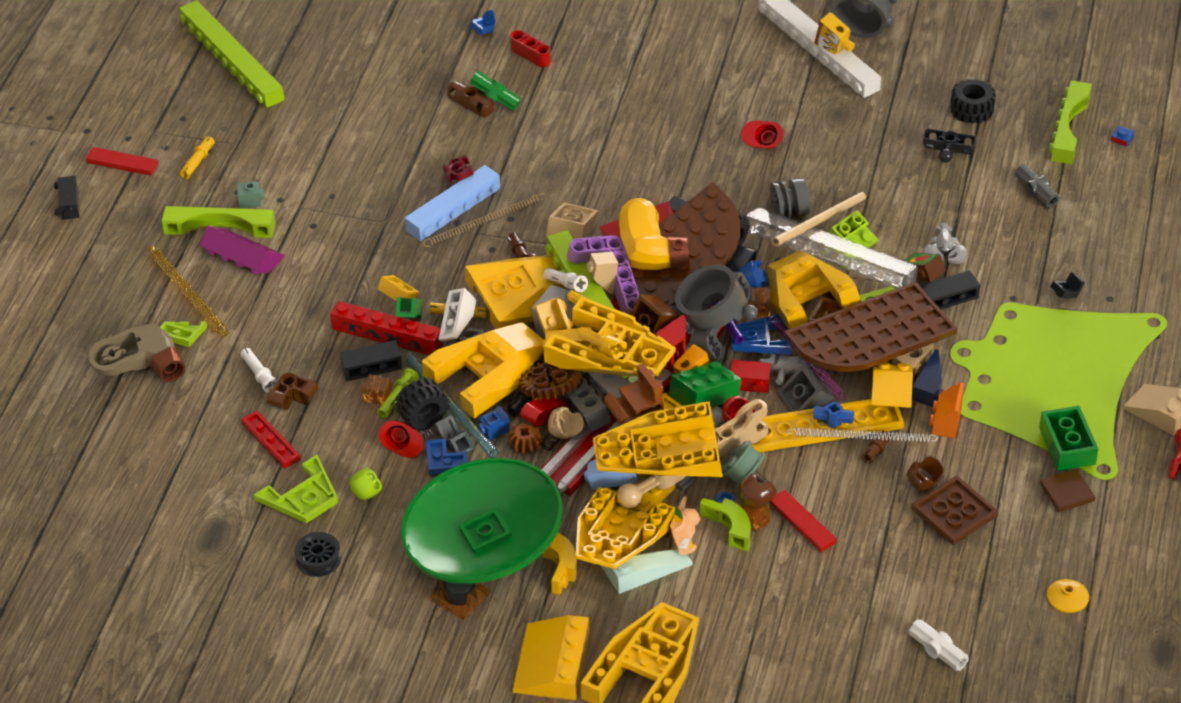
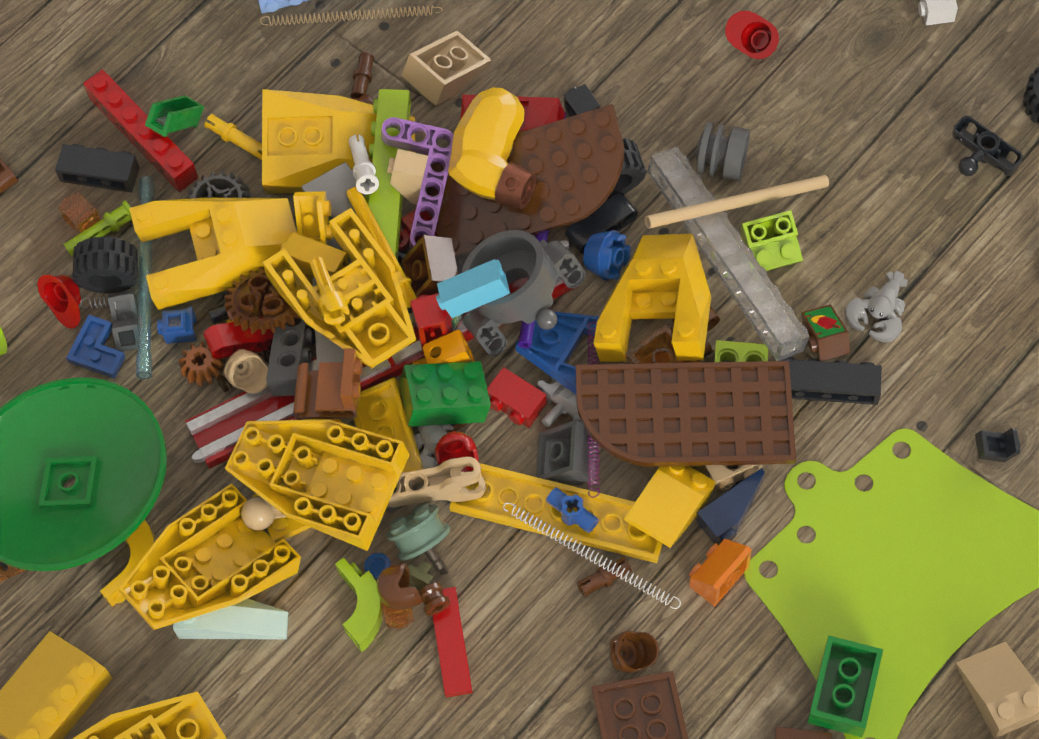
camera: 30 degrees right, 20 degrees up
yellow slope [378,275,420,302] -> none
white slope [439,288,476,341] -> none
light nougat animal [670,496,701,555] -> none
clear orange brick [751,287,771,317] -> none
none -> reddish brown wheel [419,582,450,616]
none -> medium azure brick [436,259,510,318]

